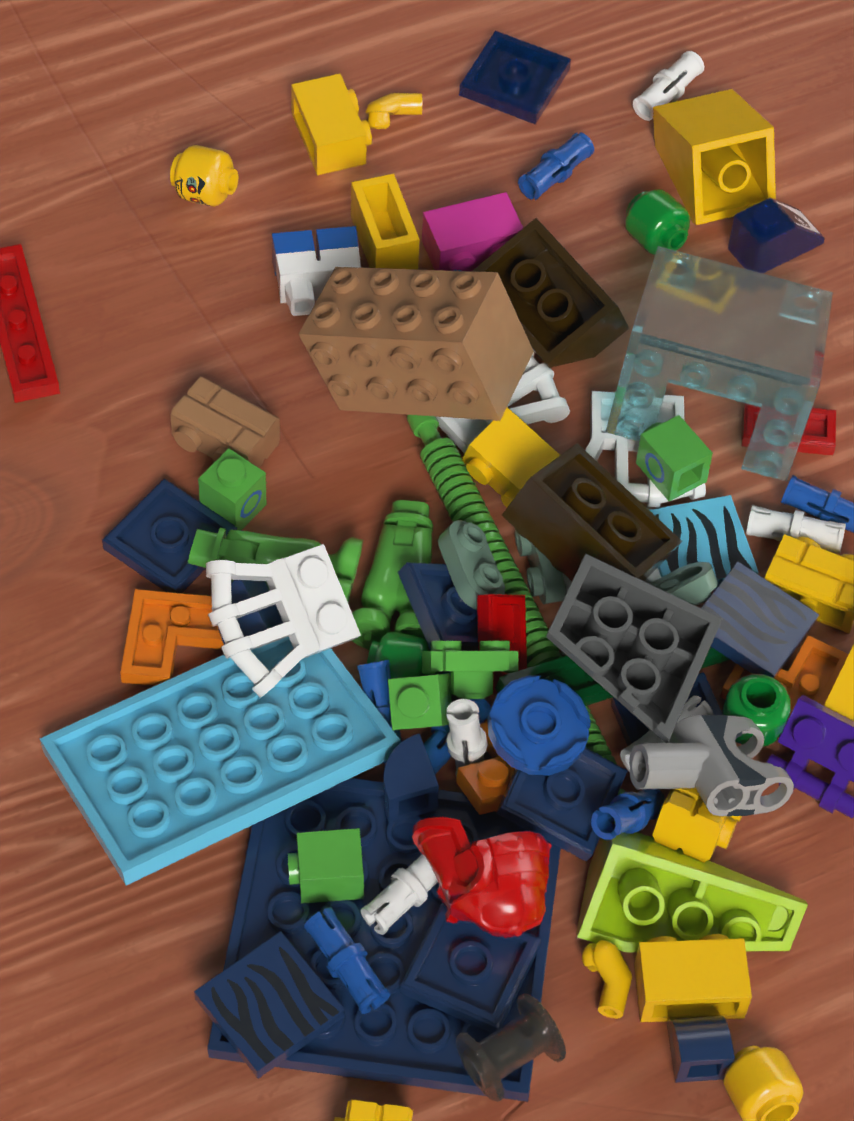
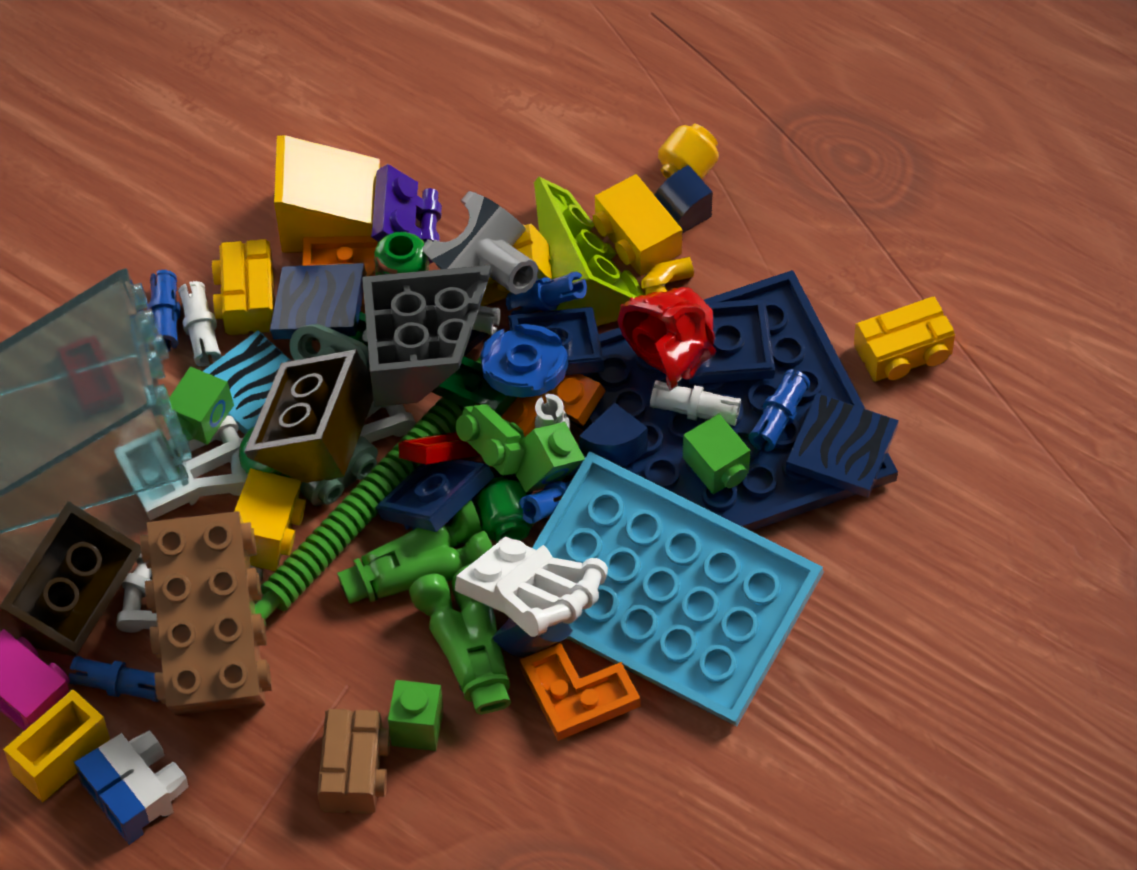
camera: 115 degrees left, 0 degrees up
dark blue tile [102,478,237,593] -> none
sand green plate [438,520,505,610] -> none
clear smoke hose [456,993,566,1102] -> none

